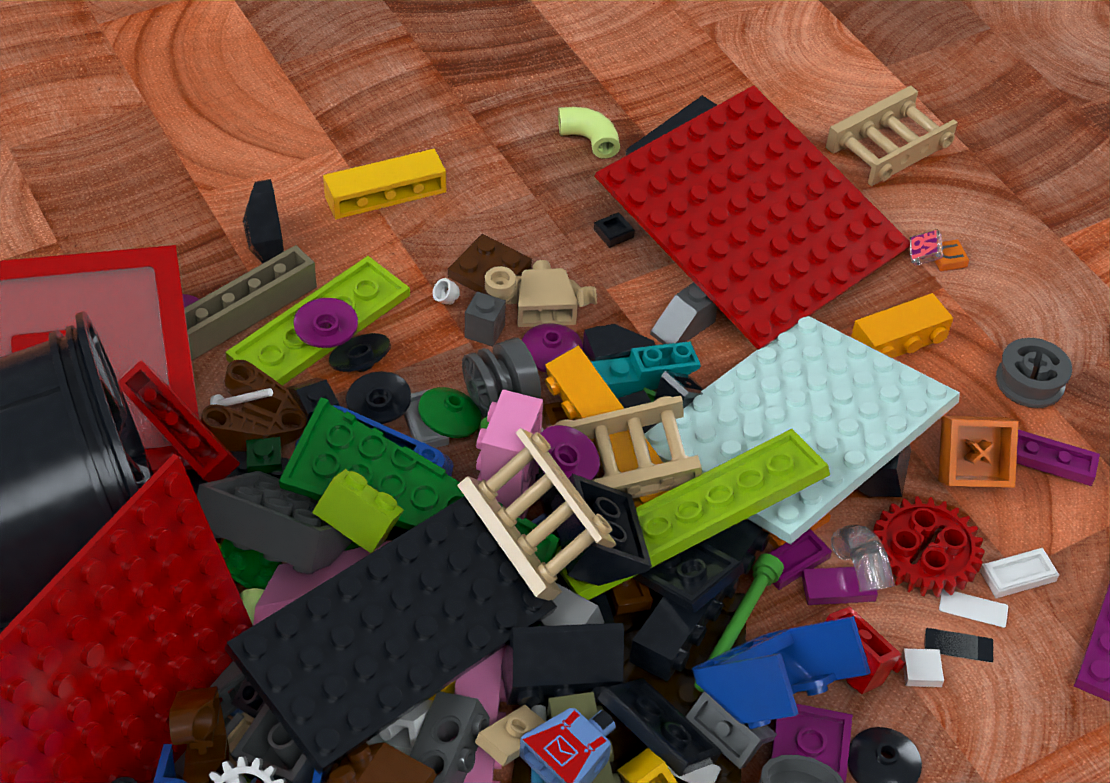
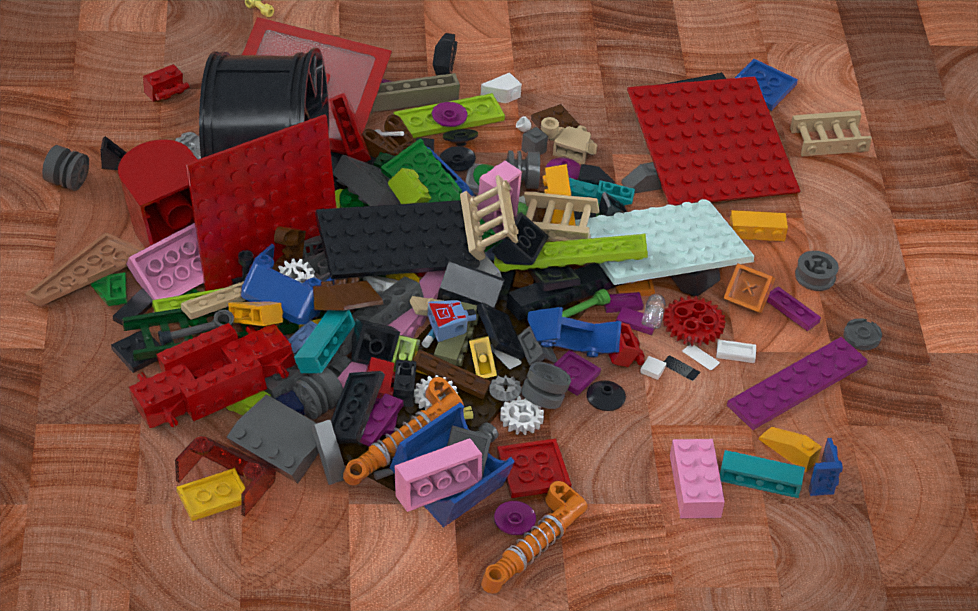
camera: 25 degrees right, 5 degrees down
yellow brick [323,148,446,220] -> none
magenta dish [536,425,600,480] -> none
yellowish green cylinder [558,107,620,158] -> none
black tile [594,212,635,248] -> none
tile [910,229,943,266] -> none
orange tile [931,239,970,272] -> none
none -> white slope [480,73,522,103]
none -> blue plate [735,59,798,111]

